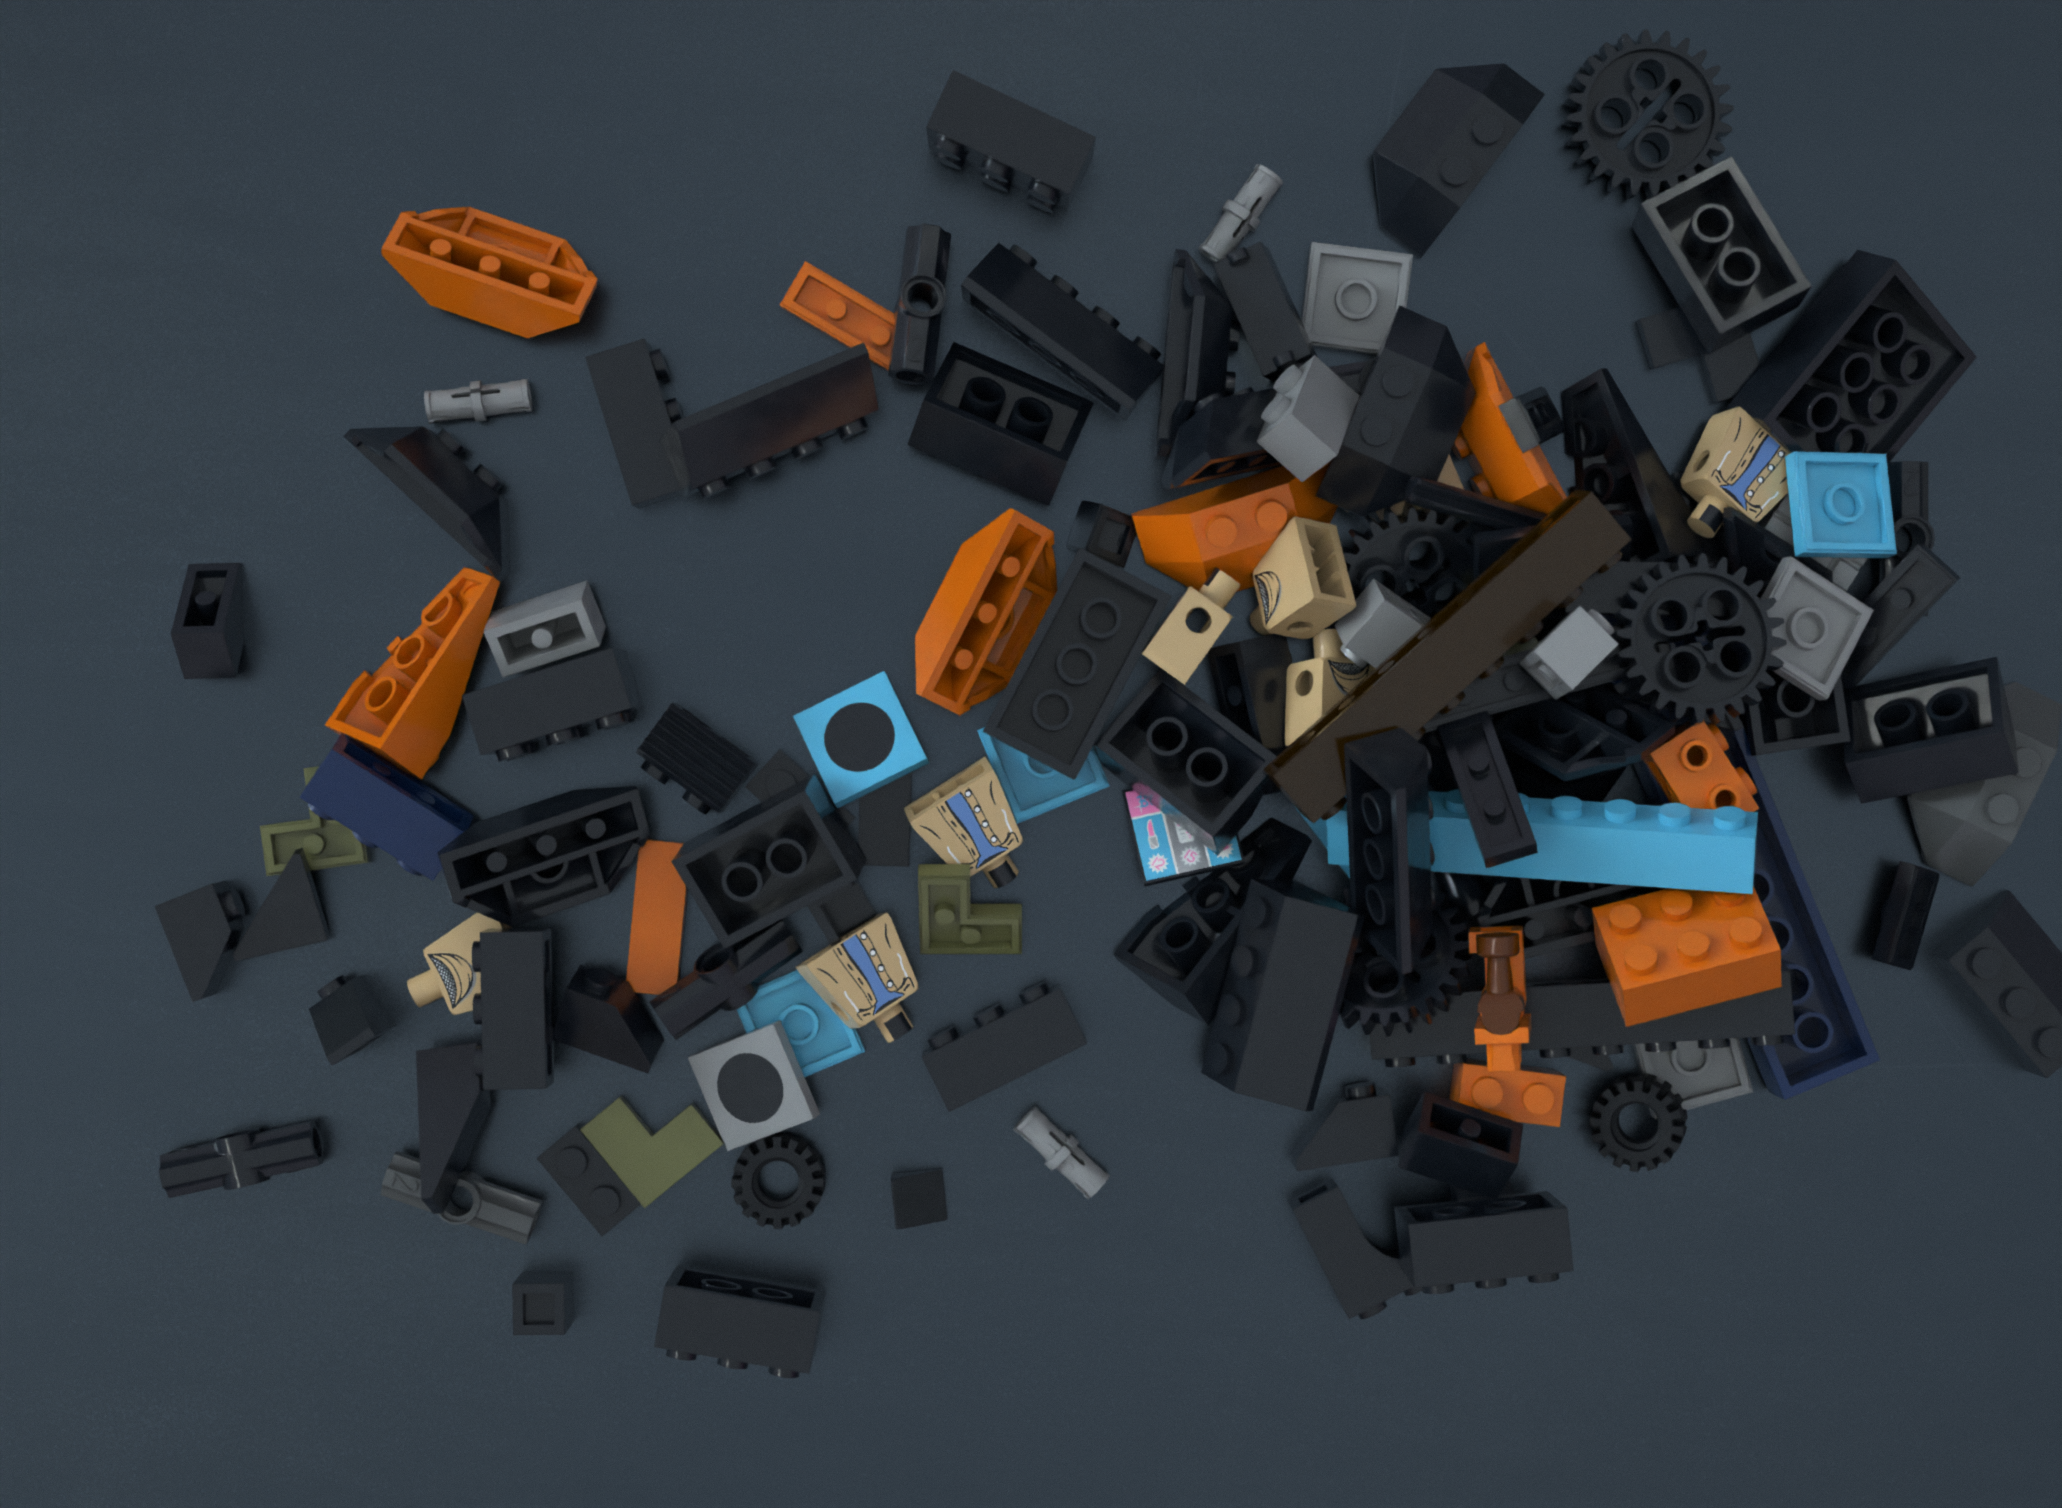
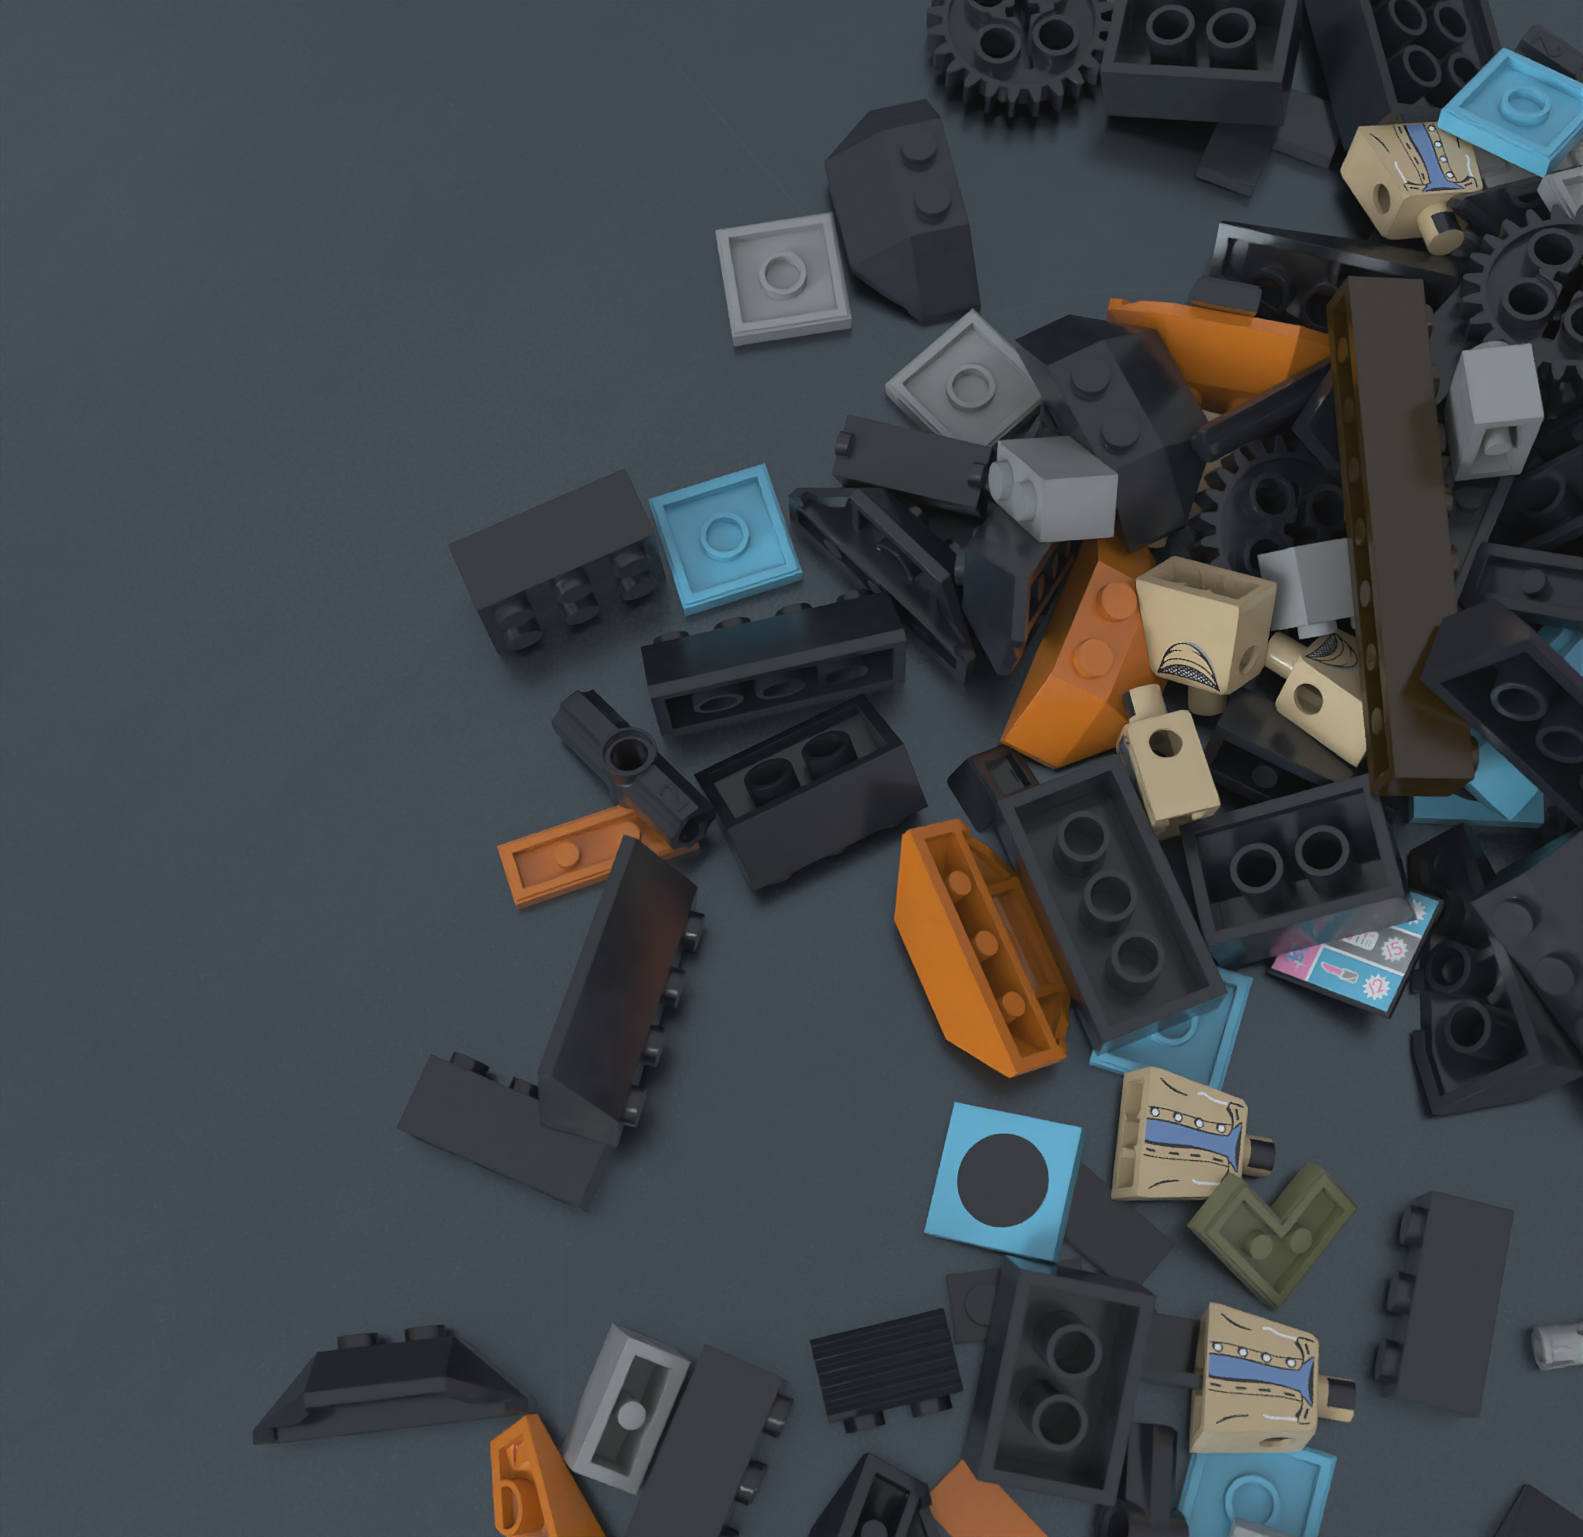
camera: 45 degrees left, 15 degrees down
orange wedge [381,207,598,338] -> none
light grey pin [424,379,533,424] -> none
light grey pin [1198,164,1283,263] -> none
none -> medium azure tile [648,463,803,616]
none -> light grey tile [715,212,852,346]

